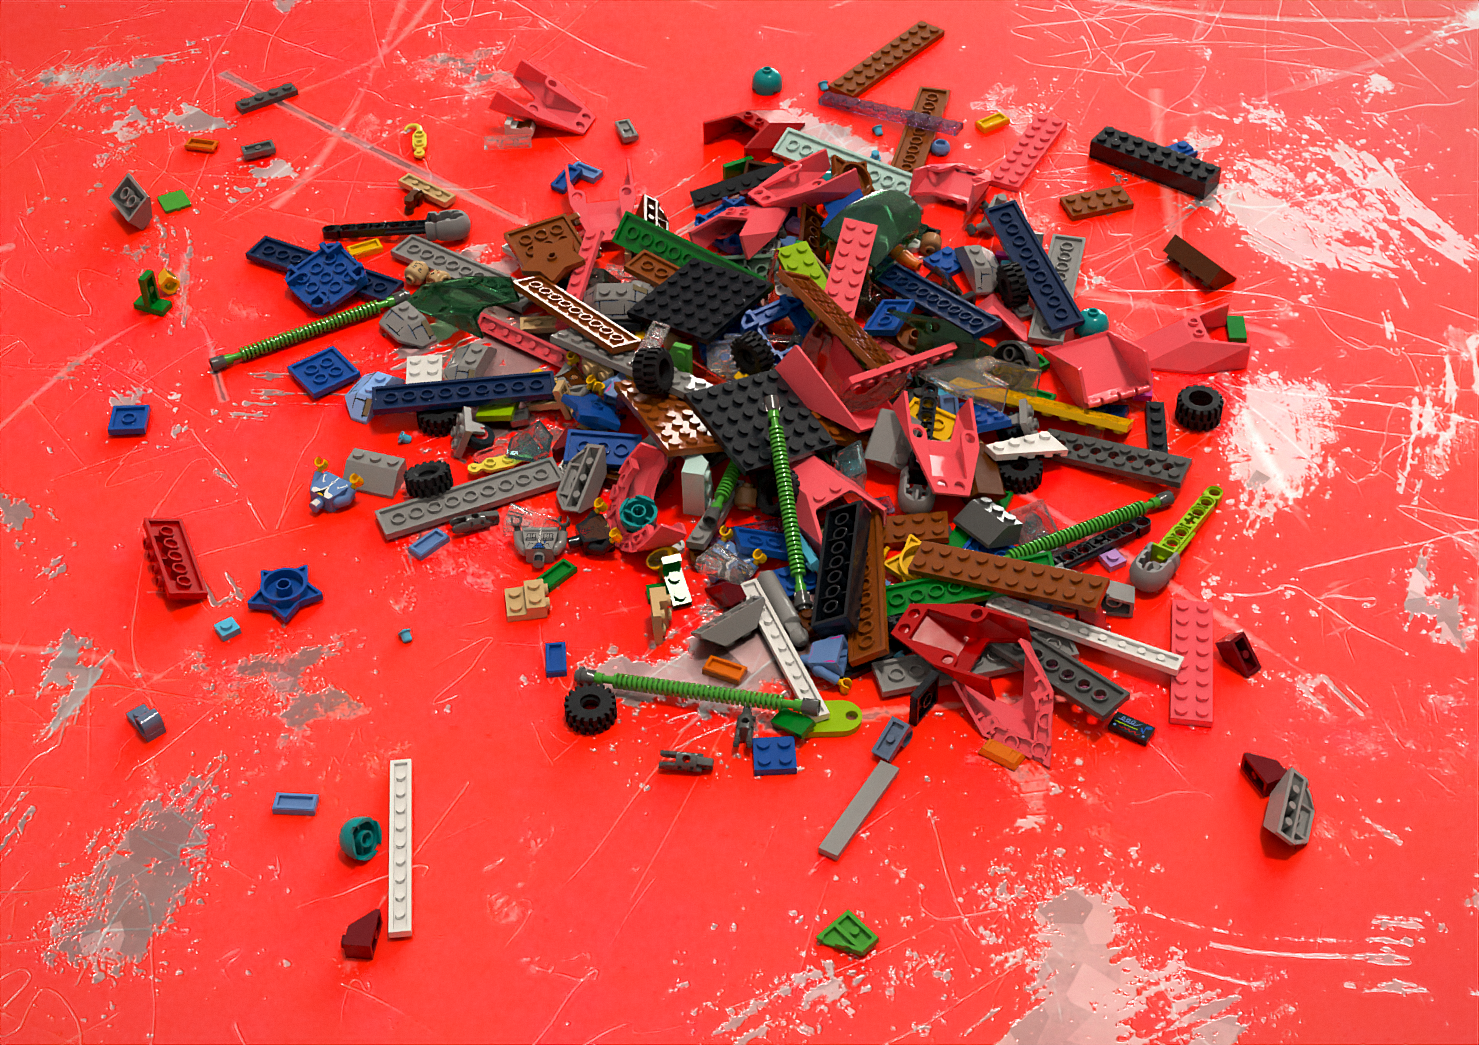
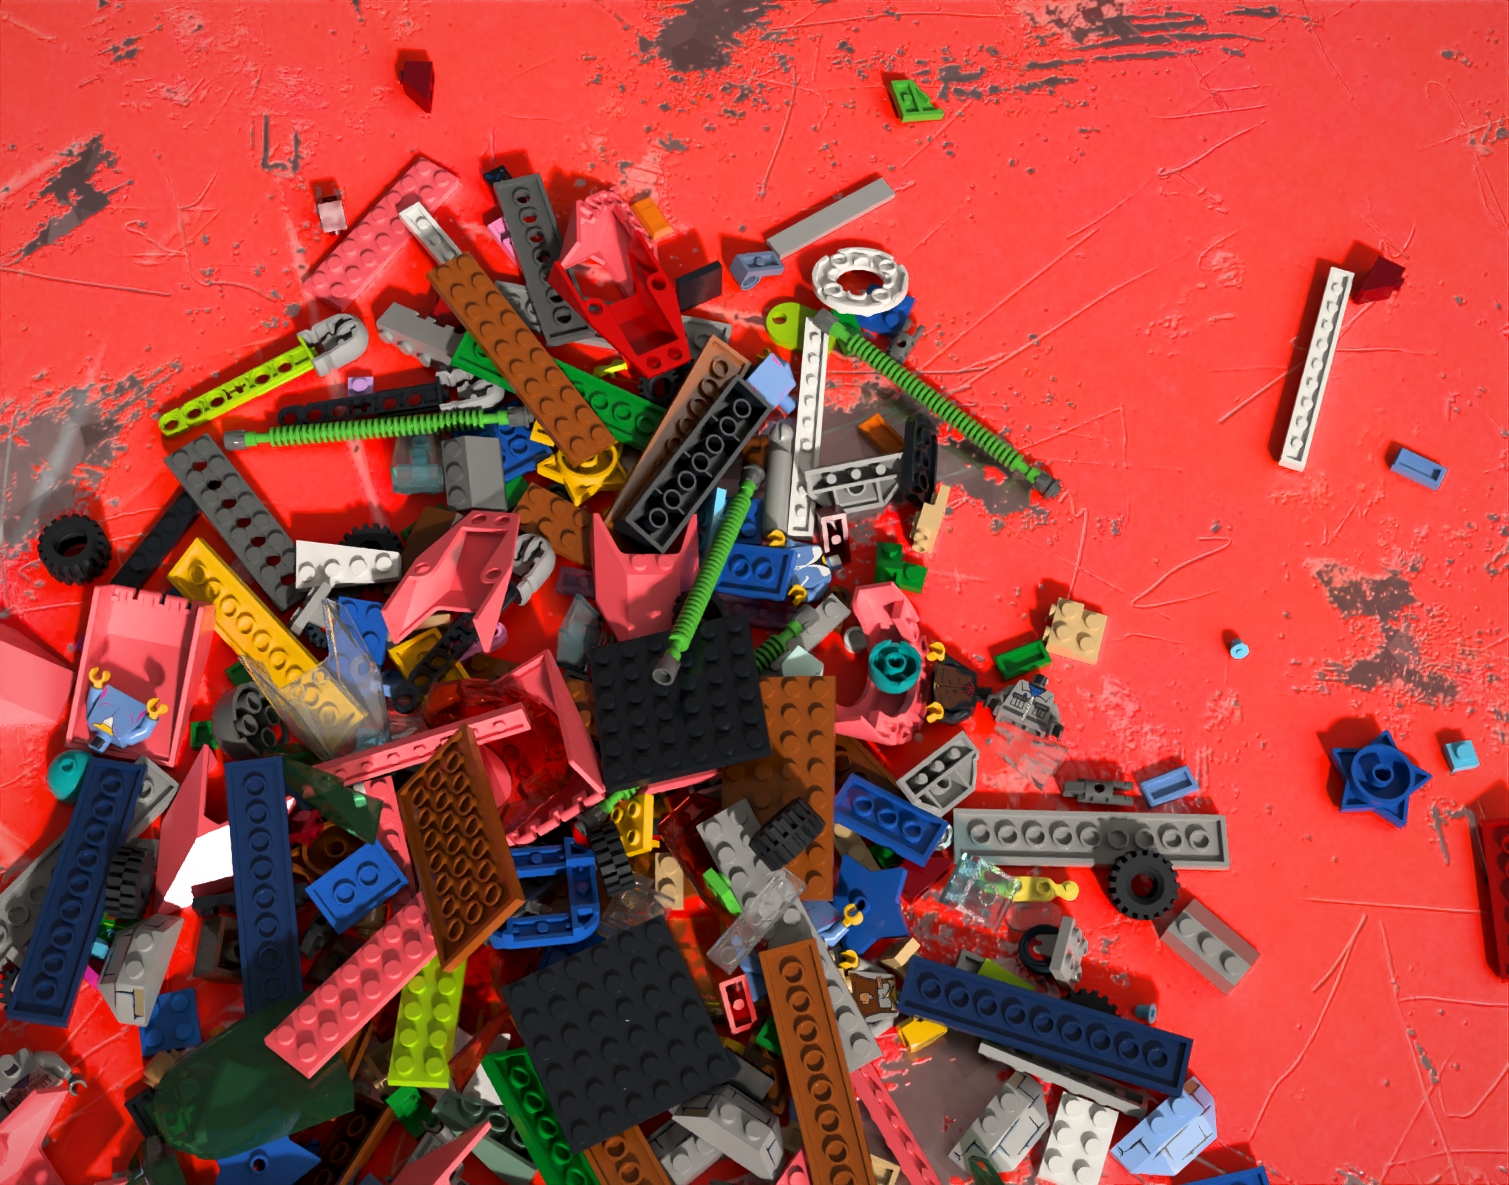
camera: 160 degrees left, 20 degrees up
medium blue torso [309,457,364,513] -> none
teal cylinder [339,816,382,861] -> none
blue tile [545,642,567,678] -> none
black tyre [564,683,617,735] -> none
dark grey hinge [658,750,714,773] -> none
clear piece [695,543,754,585] -> none
light grey slope [863,408,922,475] -> none
light grey wedge [1263,767,1315,846] -> none
none -> medium blue torso [85,667,168,754]
none -> white plate [812,247,909,317]
none -> black tile [902,414,938,509]

